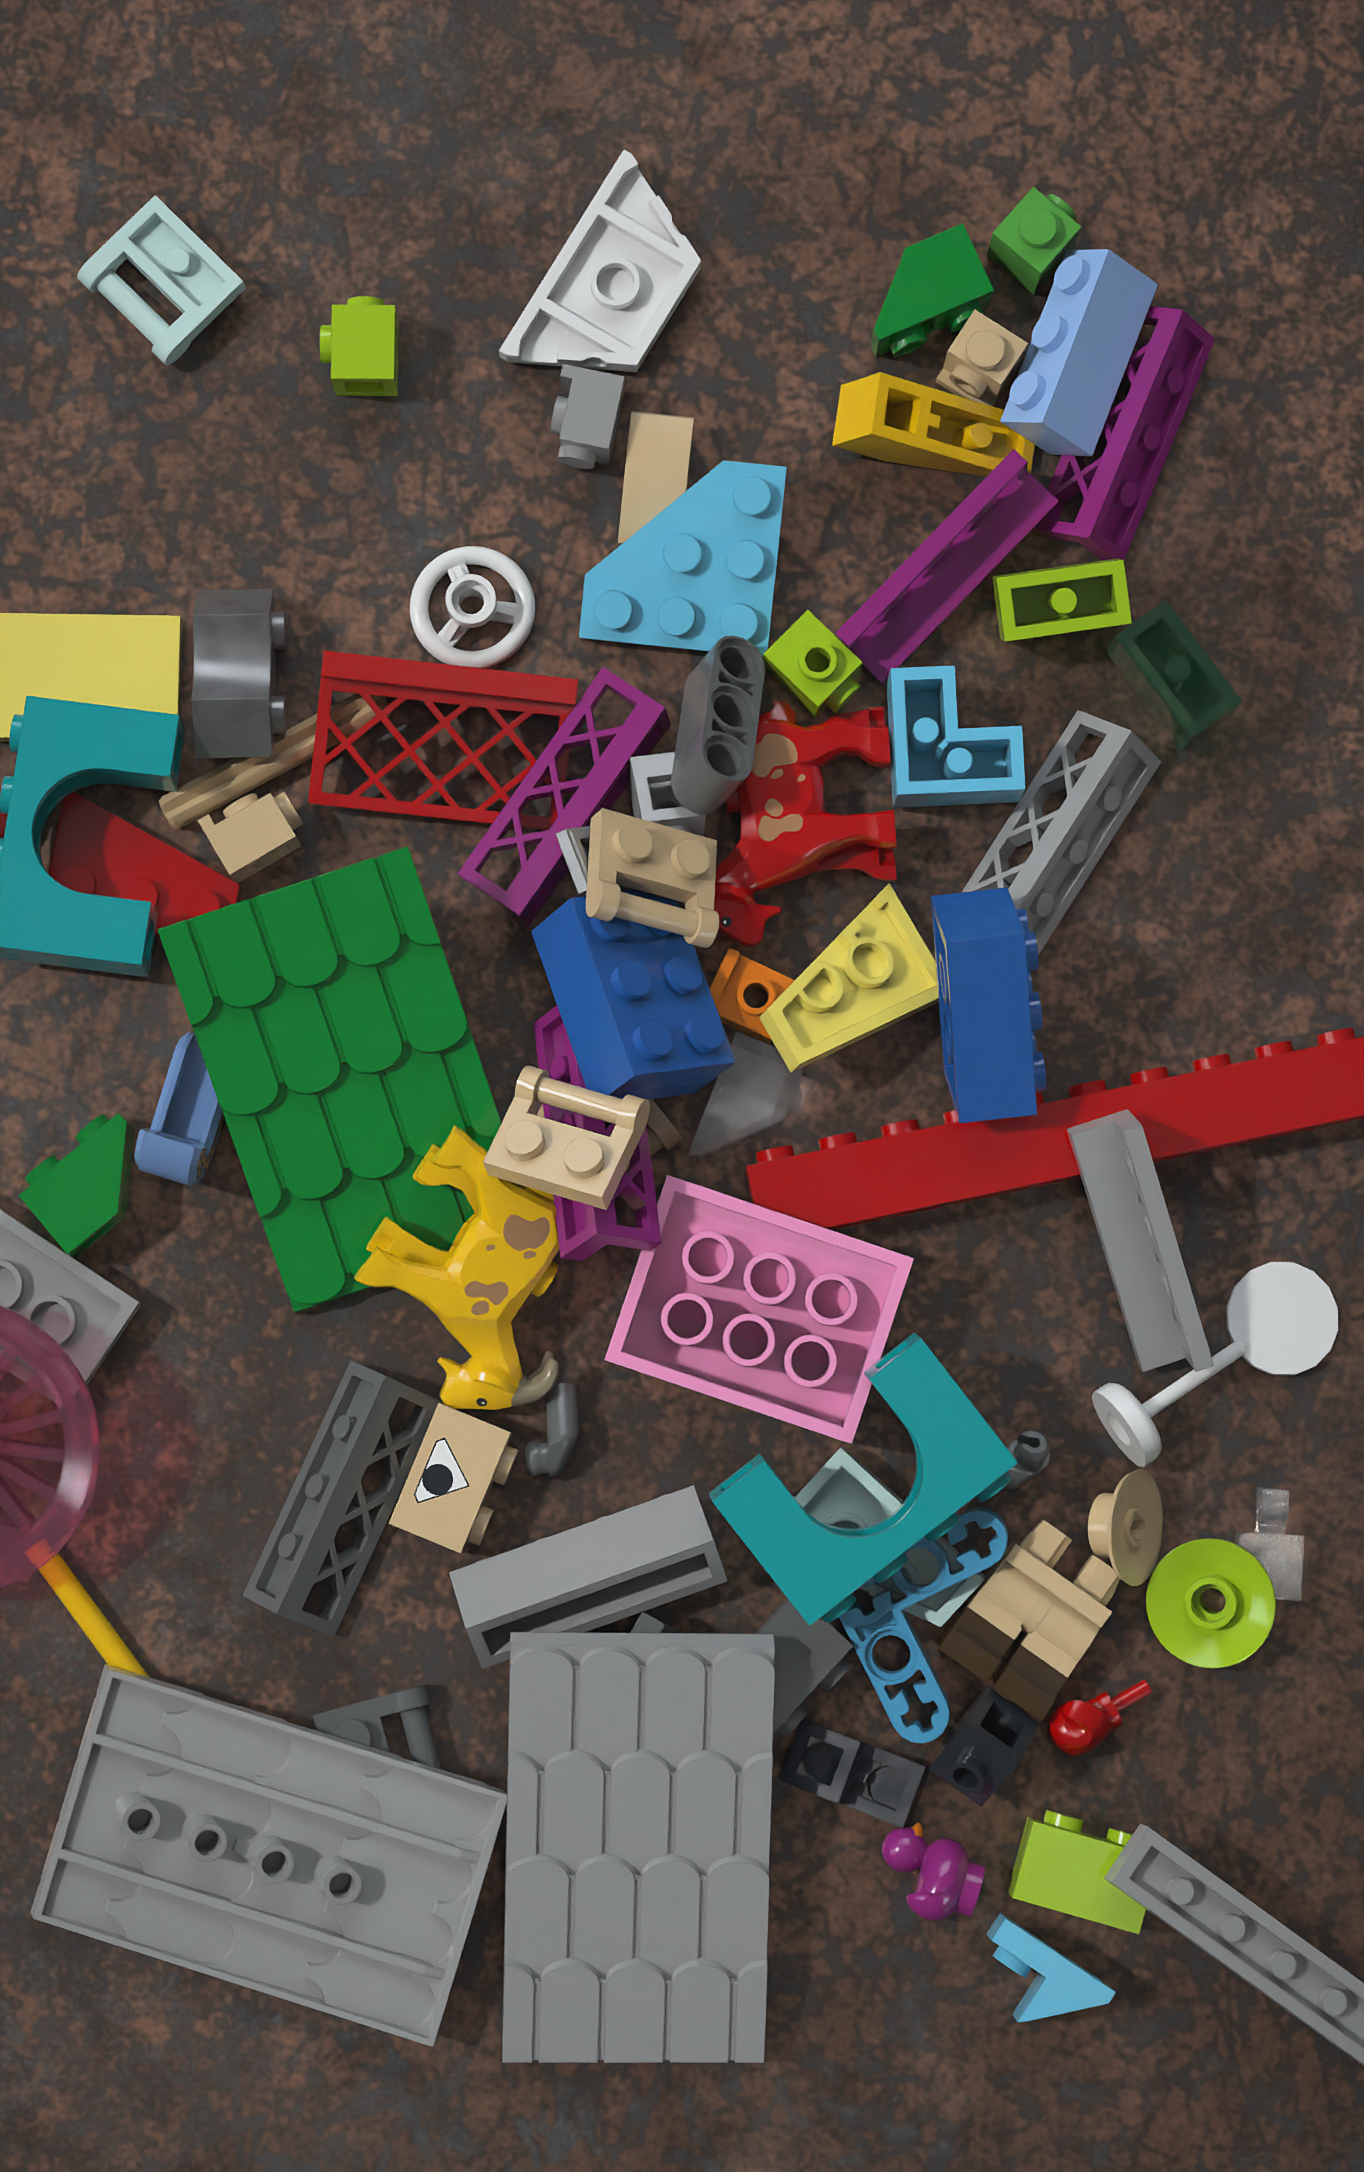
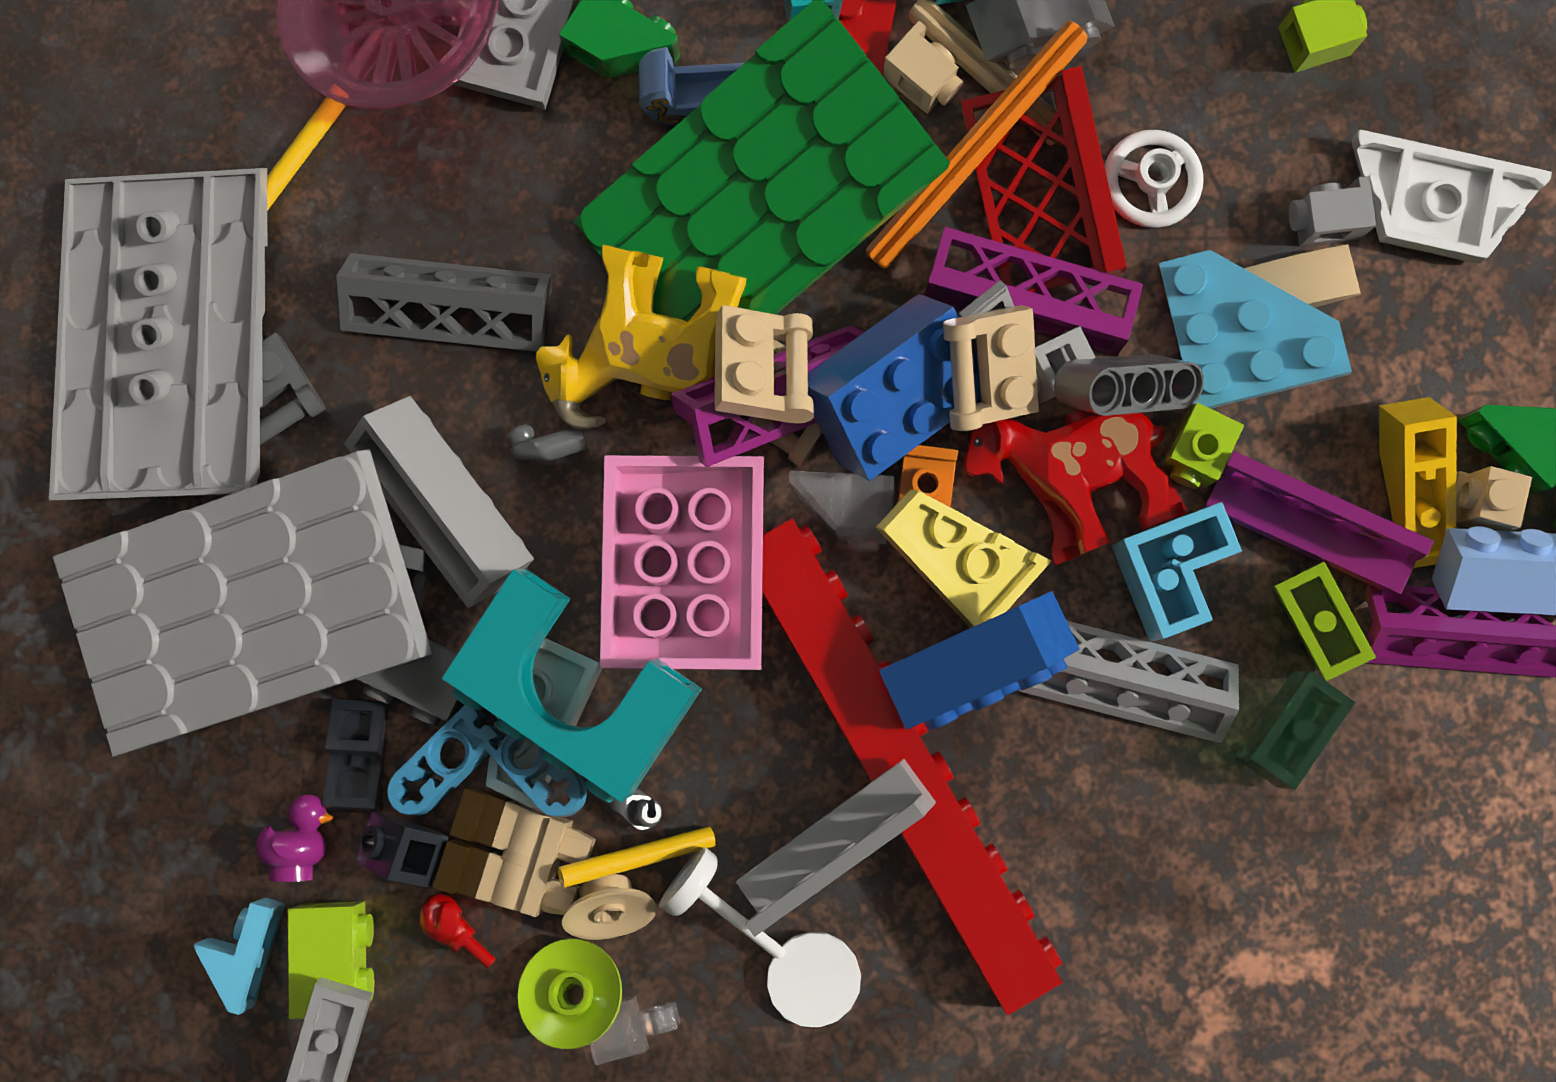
camera: 75 degrees right, 0 degrees up
tan brick [389,1403,519,1553] -> none
none -> yellow bar [558,826,715,888]
none -> orange axle [866,20,1088,269]

